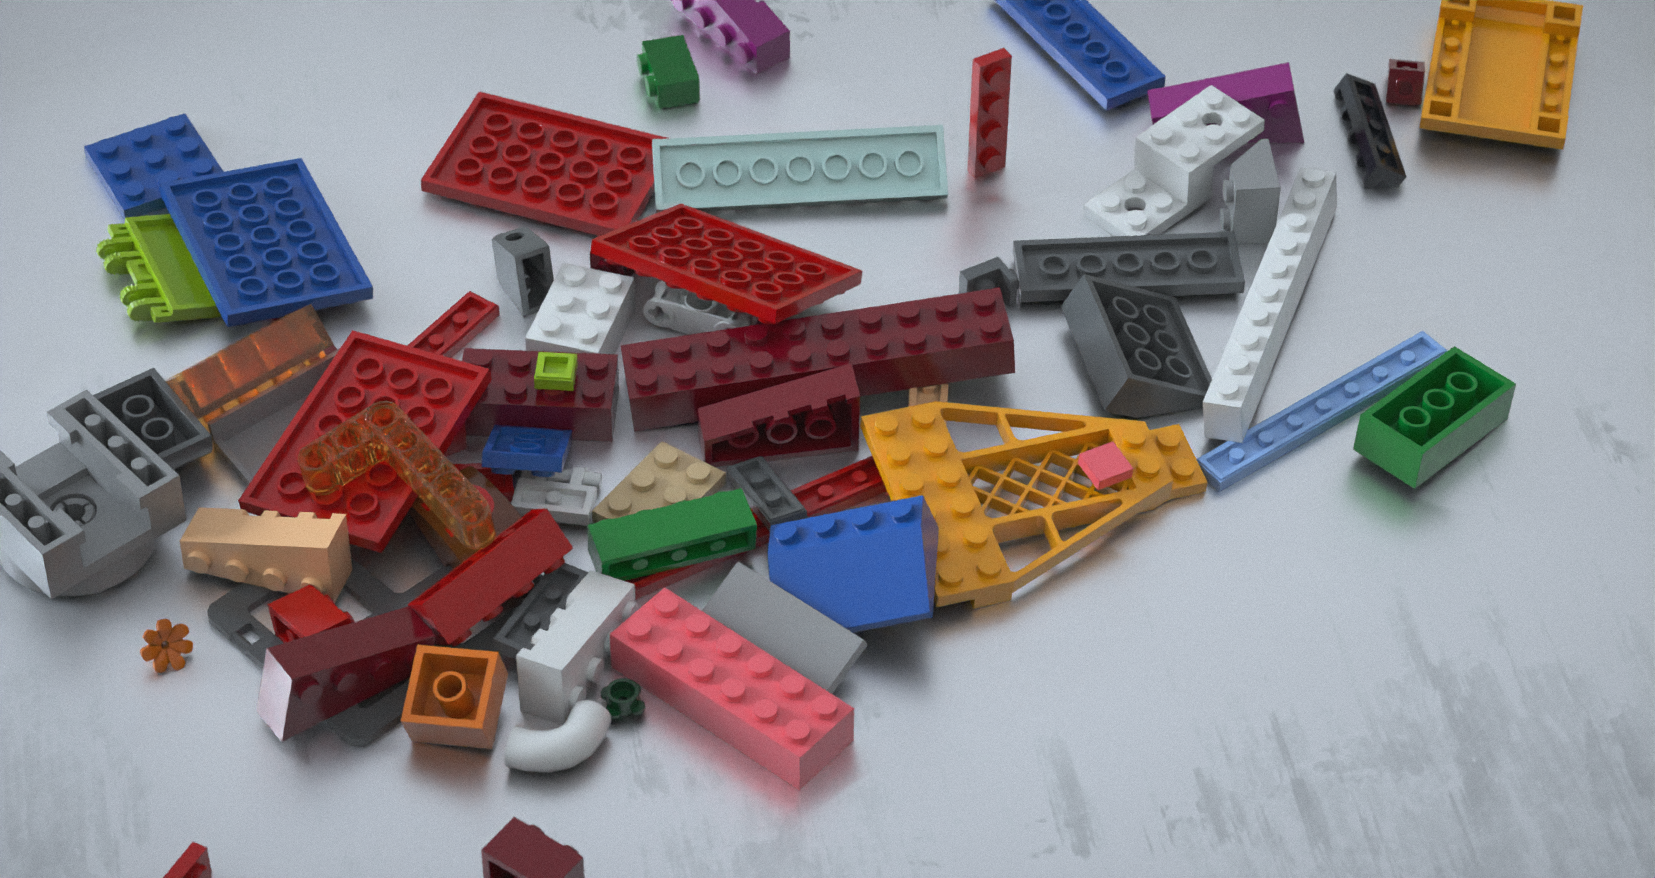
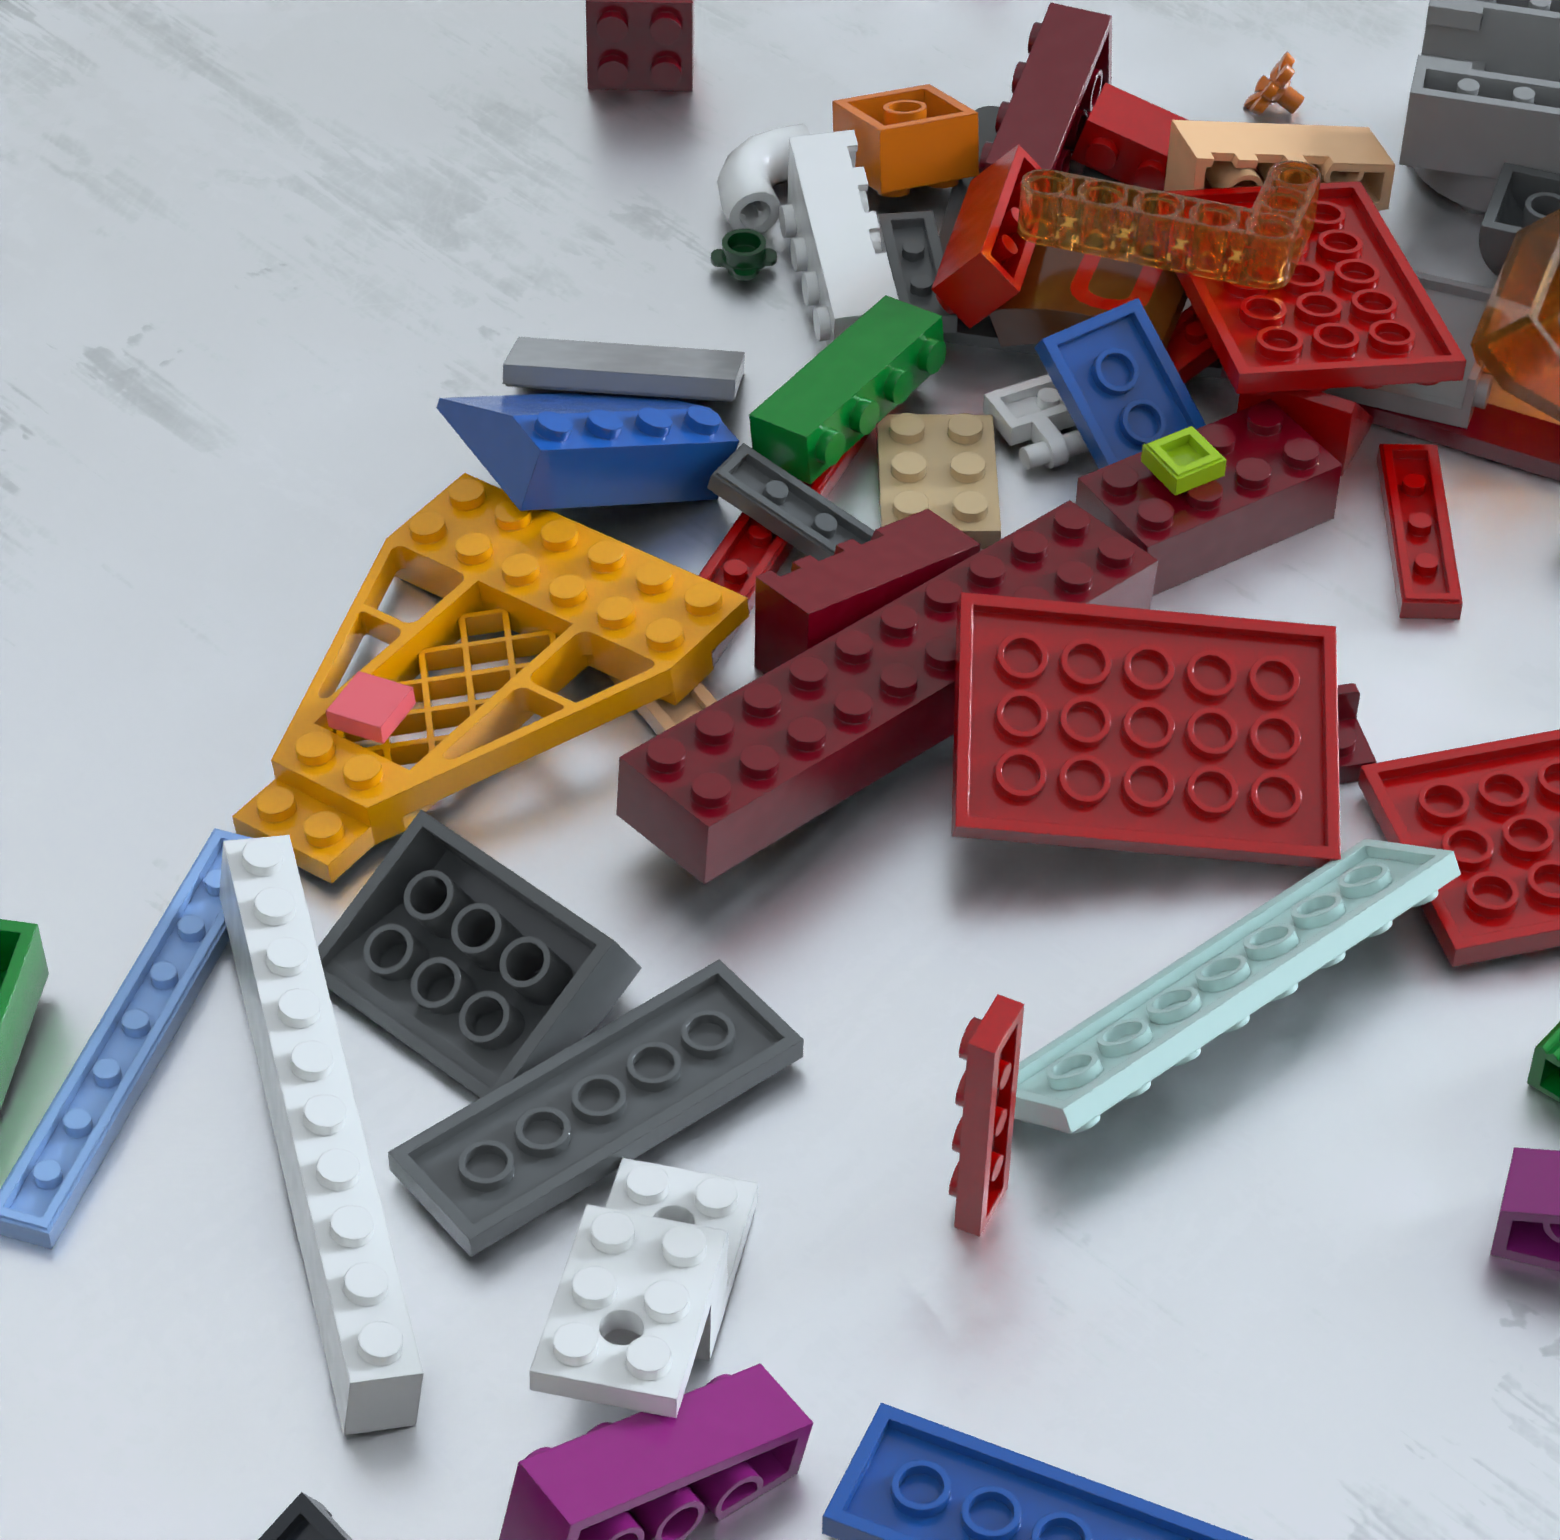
camera: 145 degrees right, 0 degrees up
dark grey torso [492,227,554,317] -> none
white brick [525,263,636,354] -> none
coral brick [610,587,854,790] -> none
dark grey bracket [958,257,1019,307] -> none
light grey slope [1220,139,1281,244] -> none

